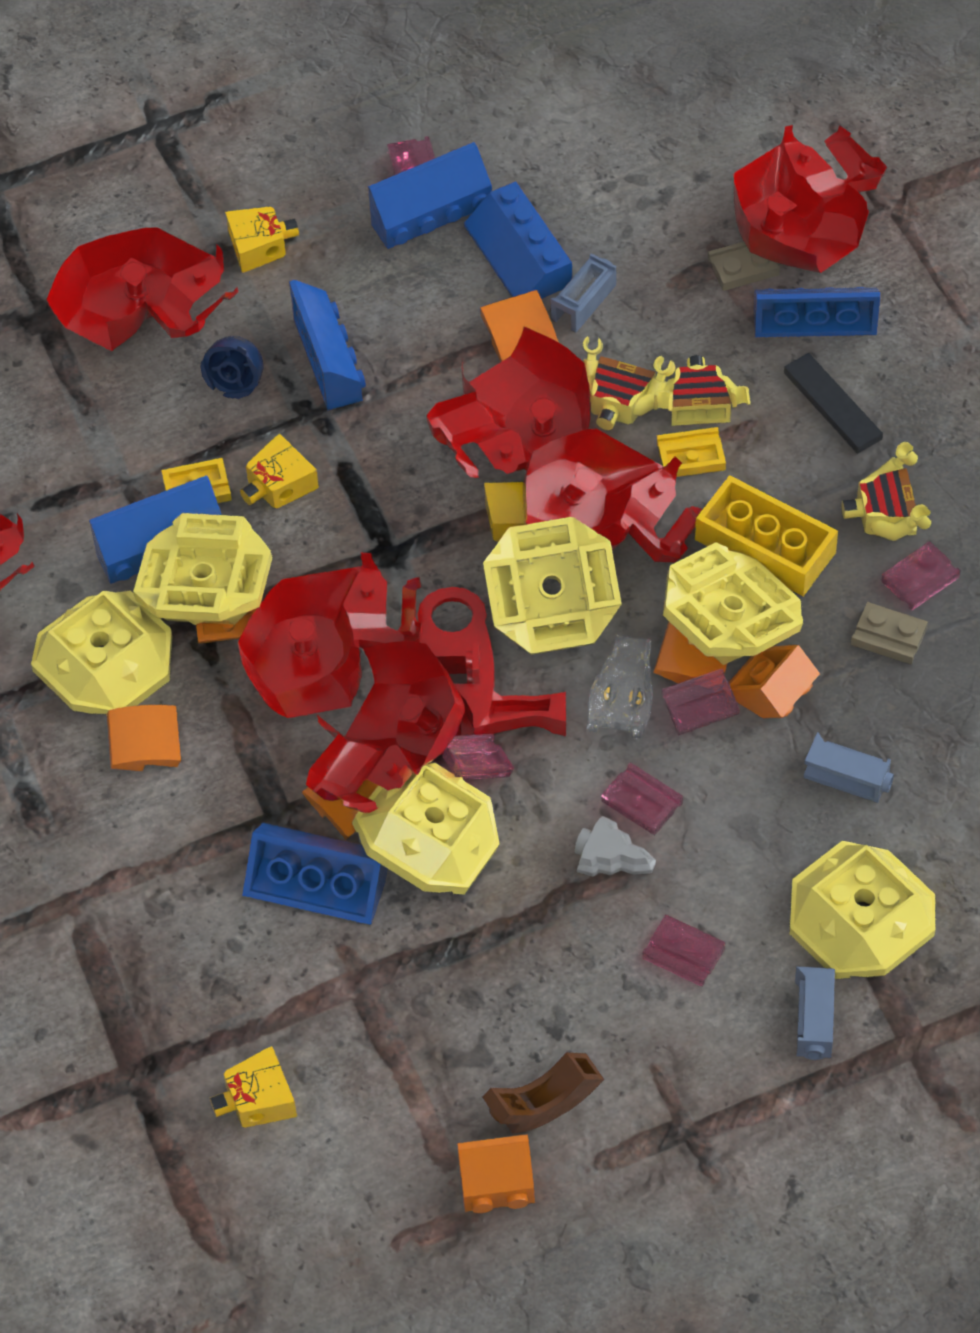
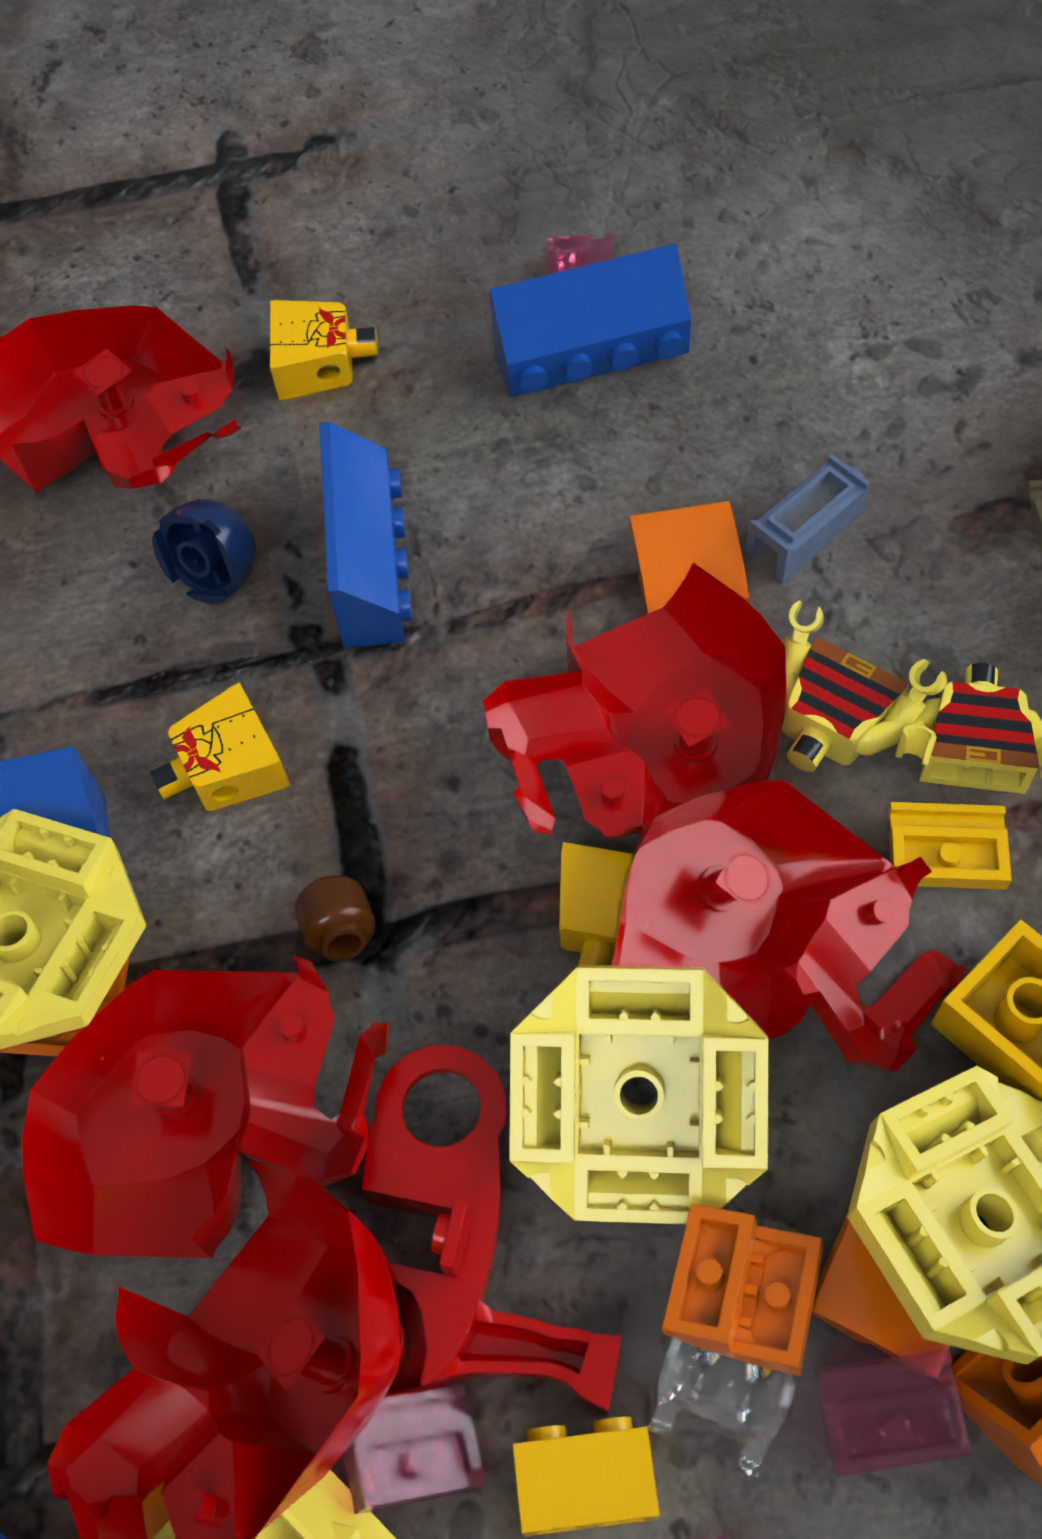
camera: 15 degrees right, 5 degrees up
yellow plate [161,458,232,503] -> none
blue slope [464,181,572,299] -> none
none -> reddish brown head [294,875,375,961]
none -> yellow brick [513,1417,660,1537]
none -> orange slope [662,1203,823,1376]

